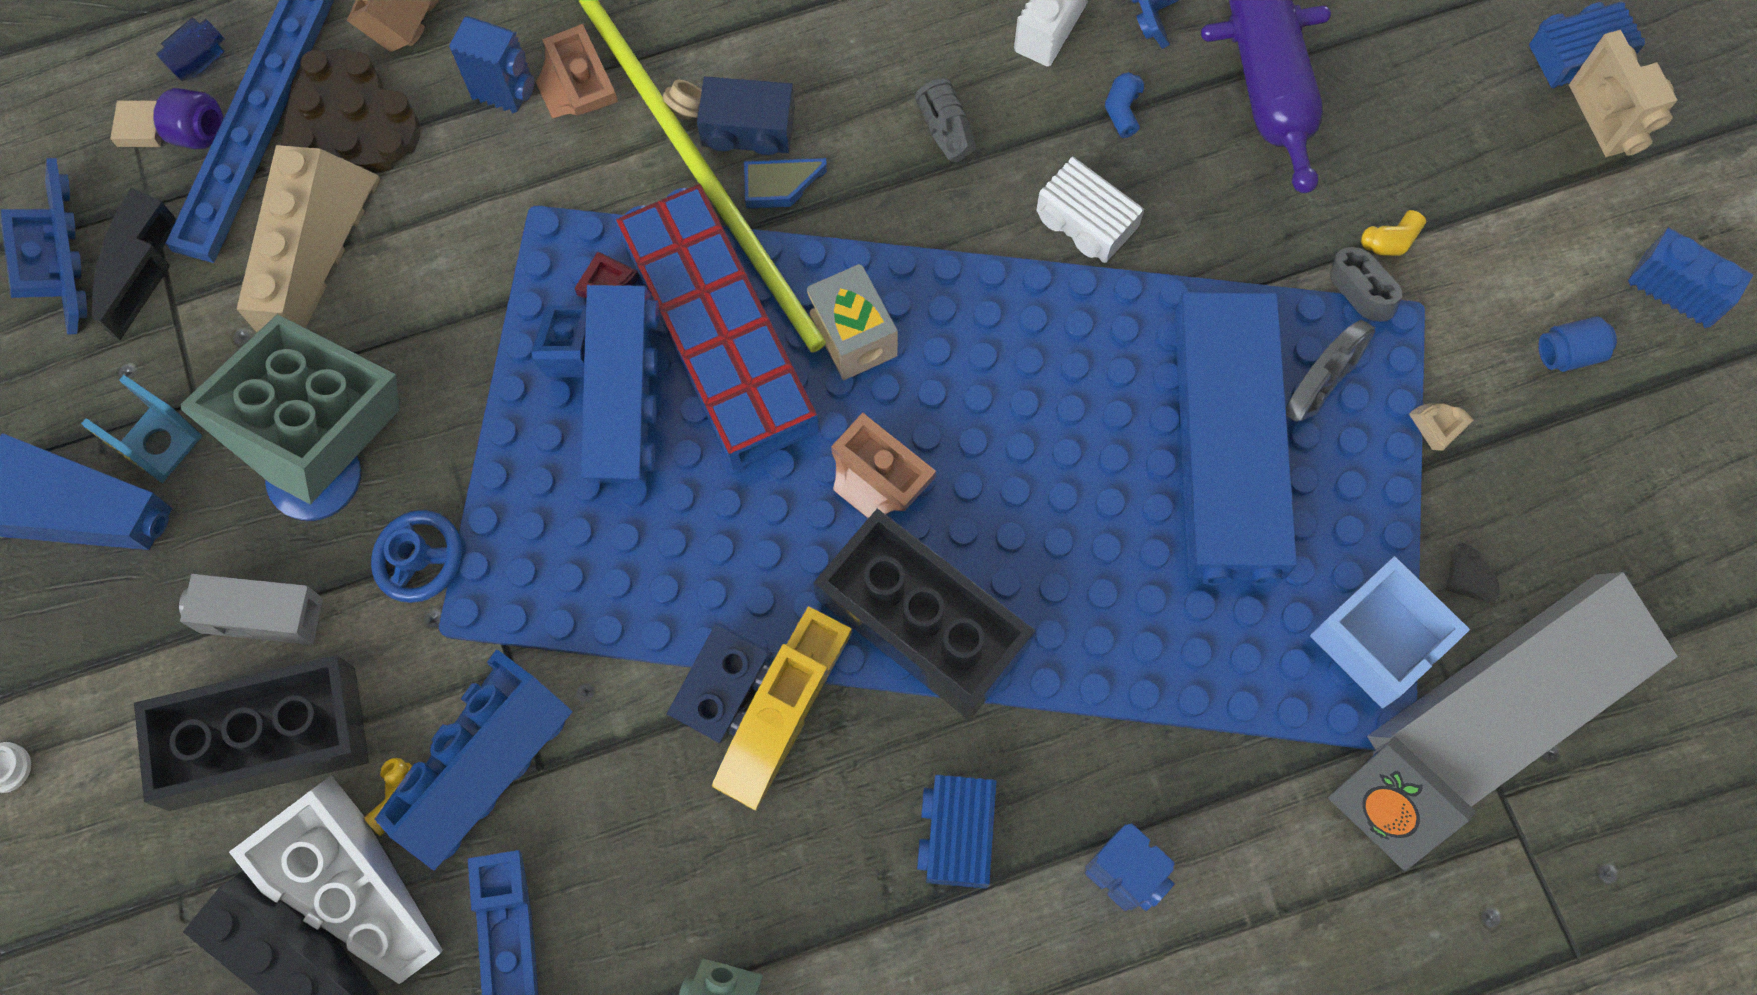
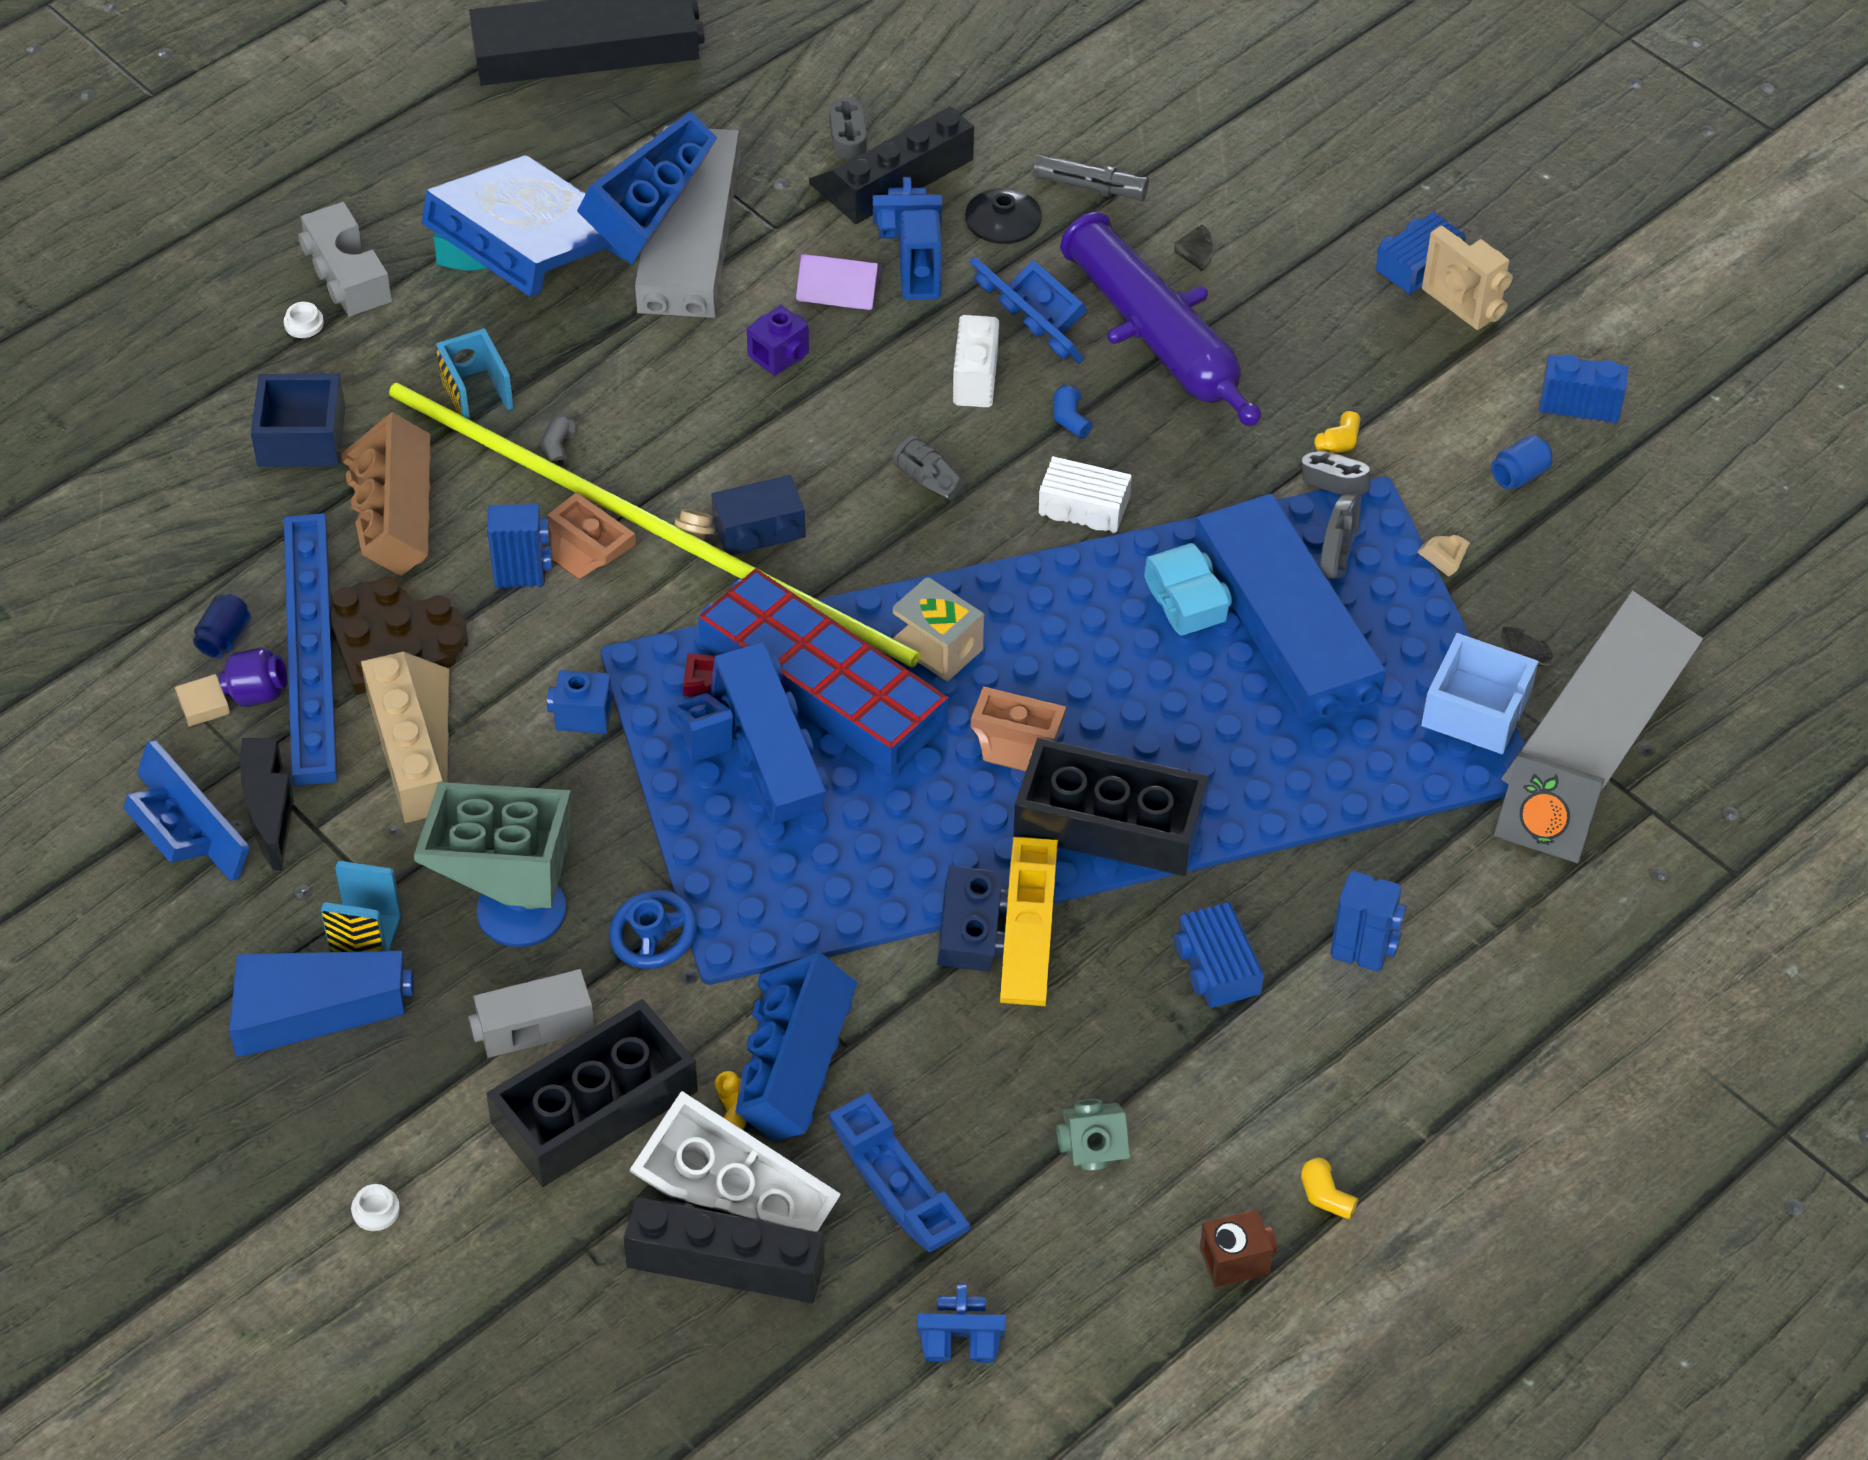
camera: 25 degrees left, 20 degrees down
tile [744,158,827,209] -> none
none -> blue brick [547,670,613,734]
none -> medium azure brick [1144,543,1232,636]

